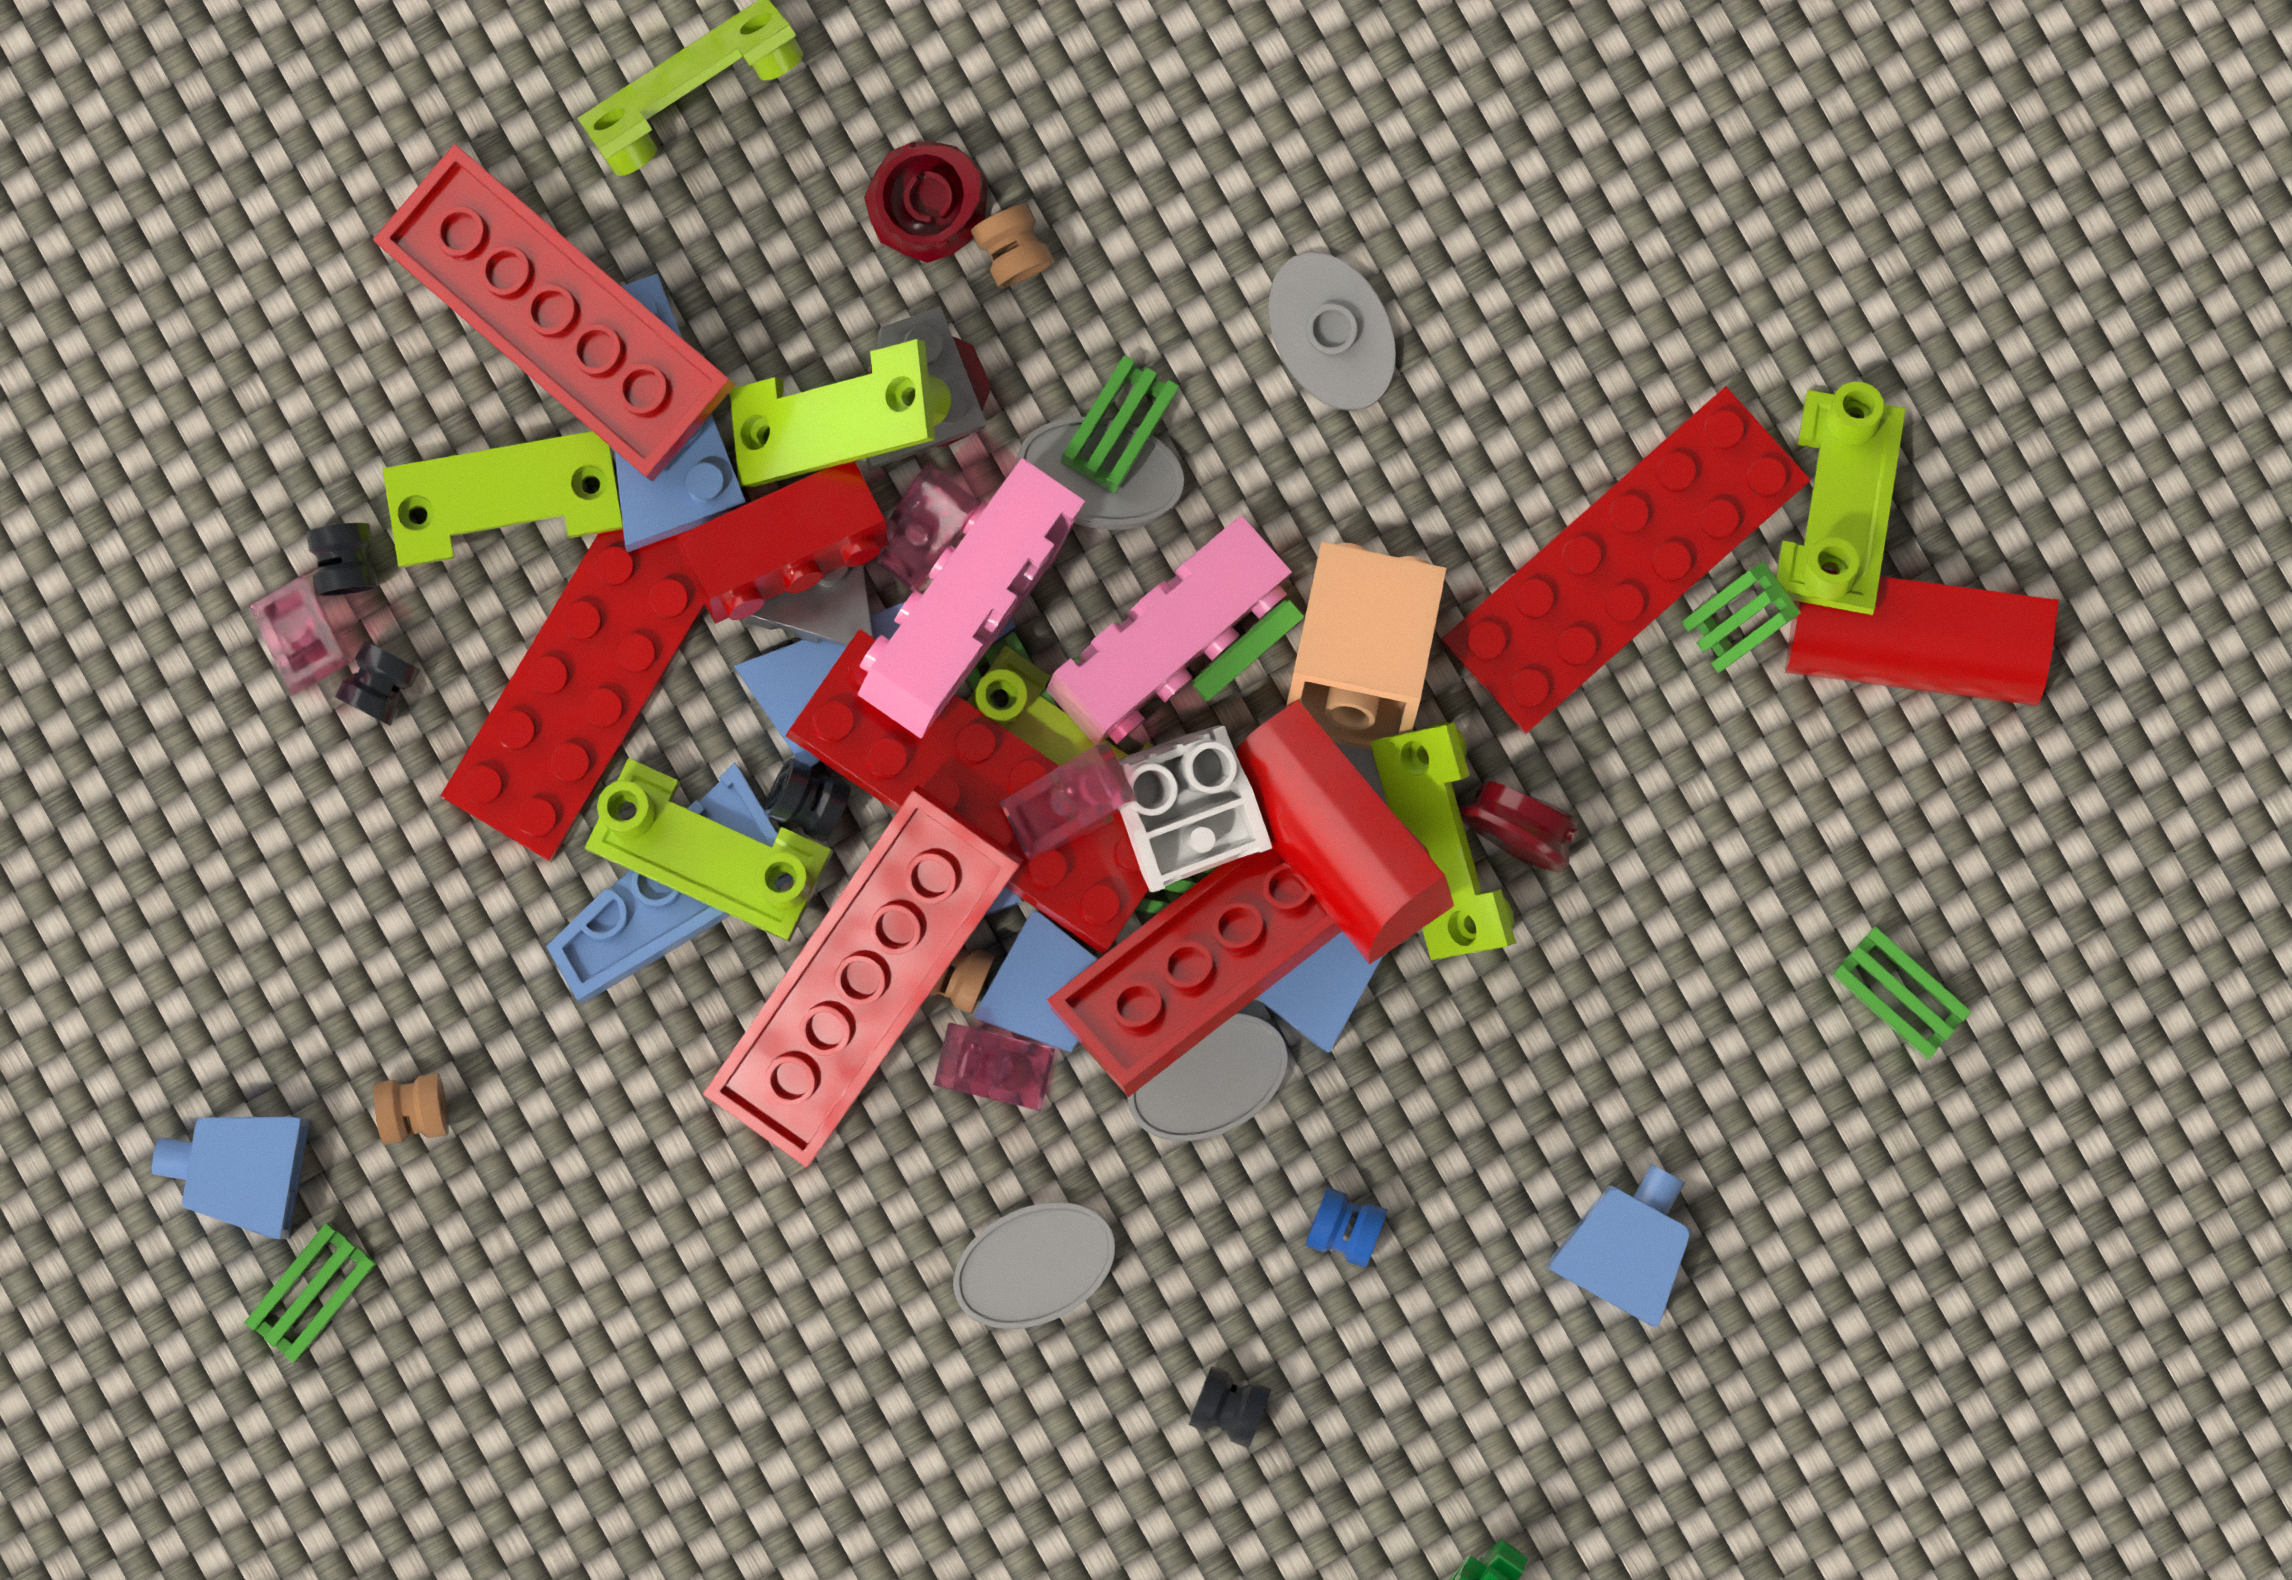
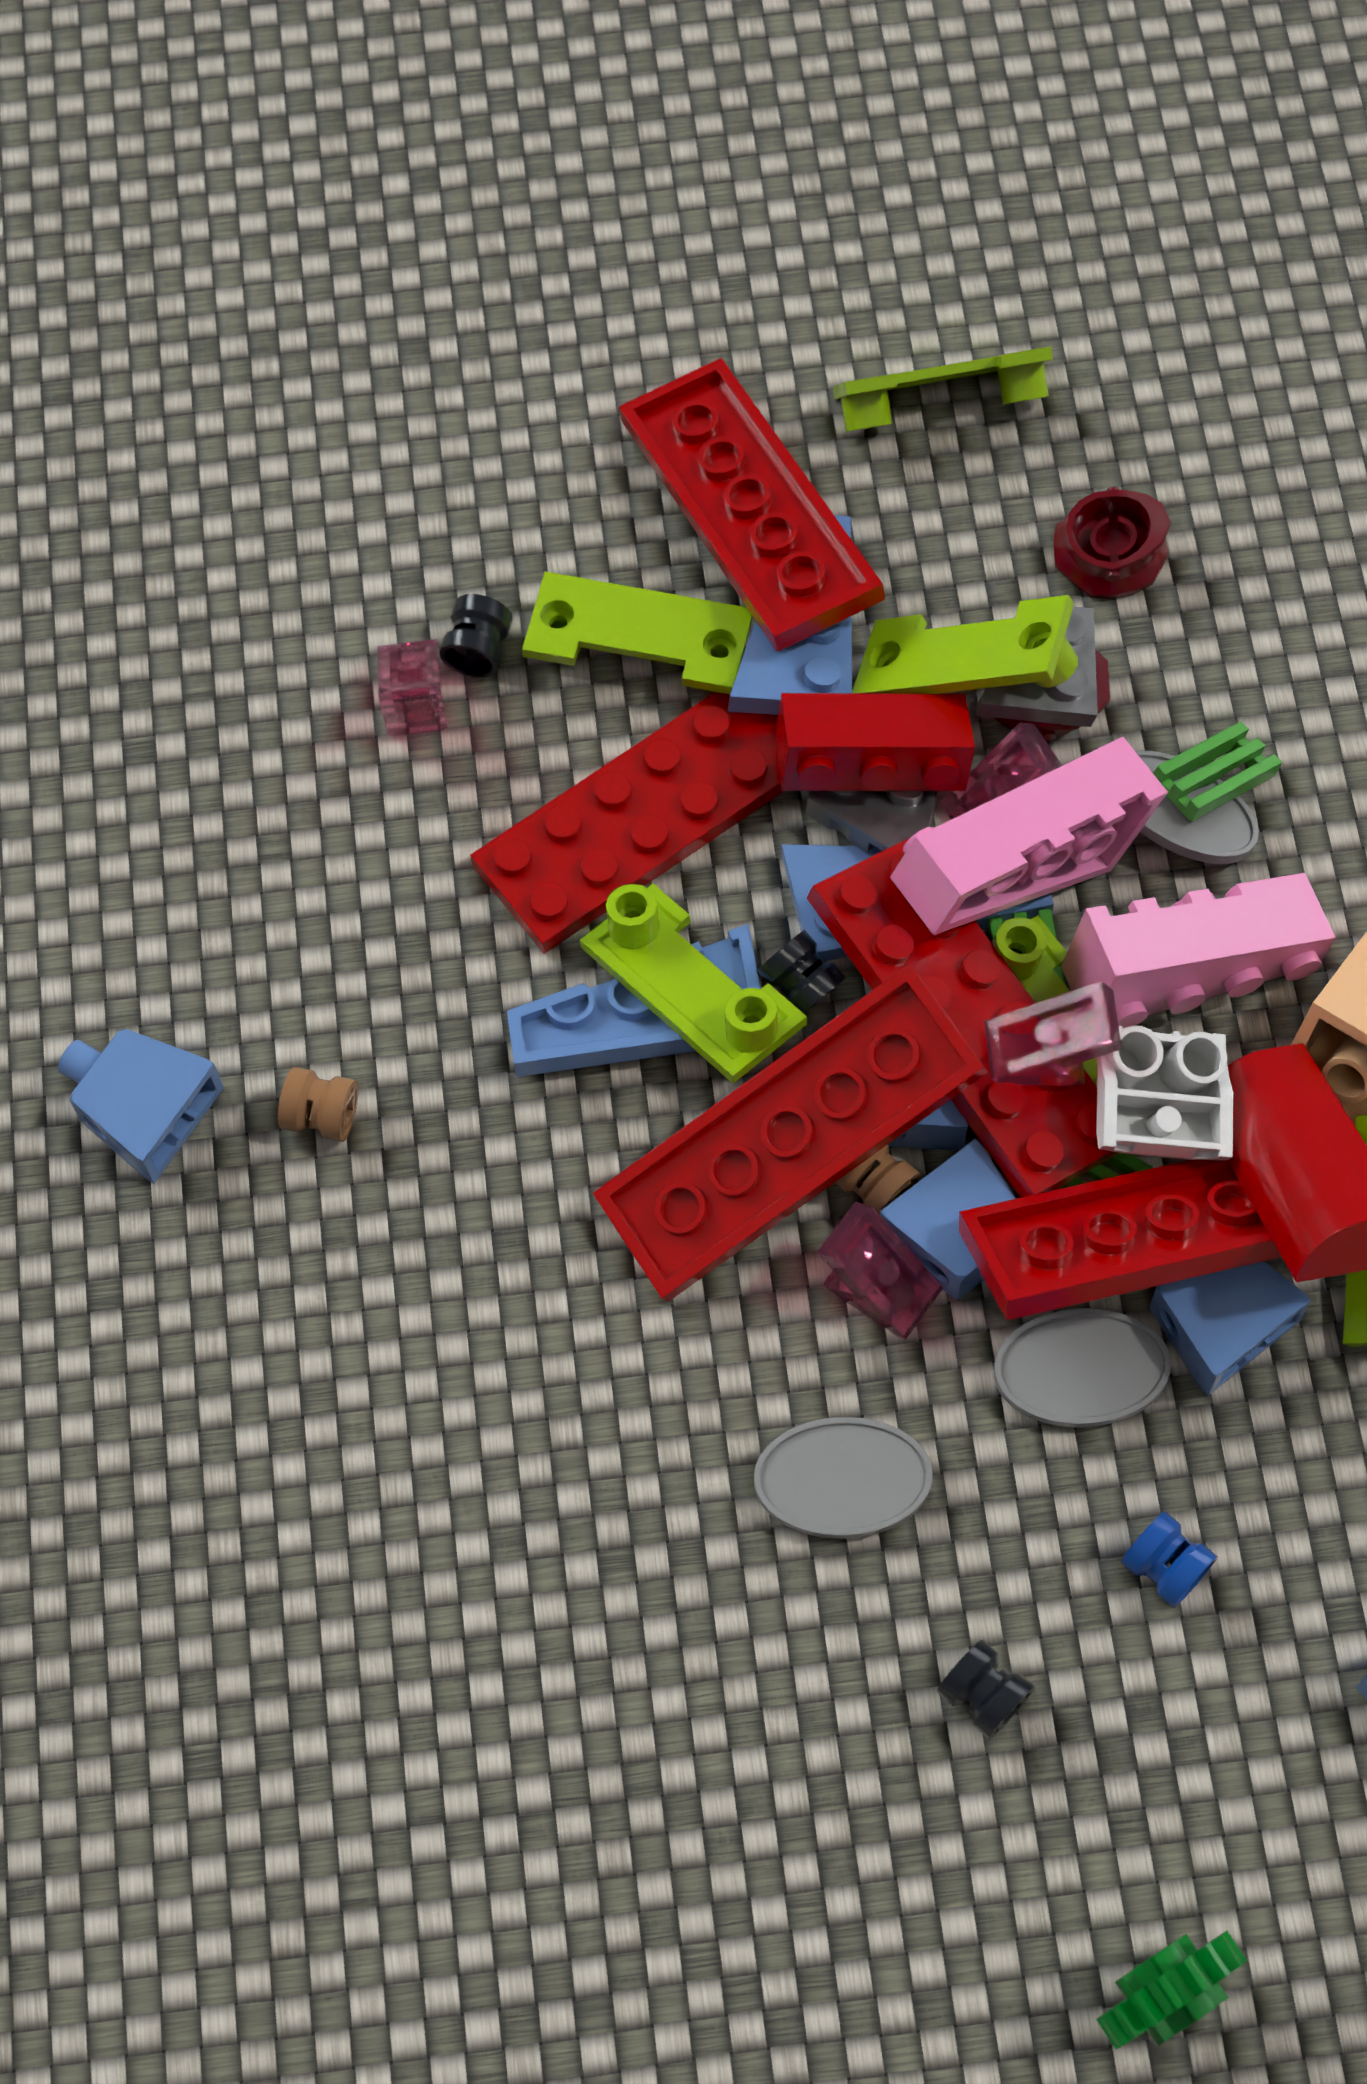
camera: 20 degrees right, 20 degrees down
bright green tile [244,1223,378,1363] -> none
black wheel [335,641,420,726] -> none
medium nougat wheel [971,204,1055,289] -> none
bright green tile [1191,600,1304,702] -> none

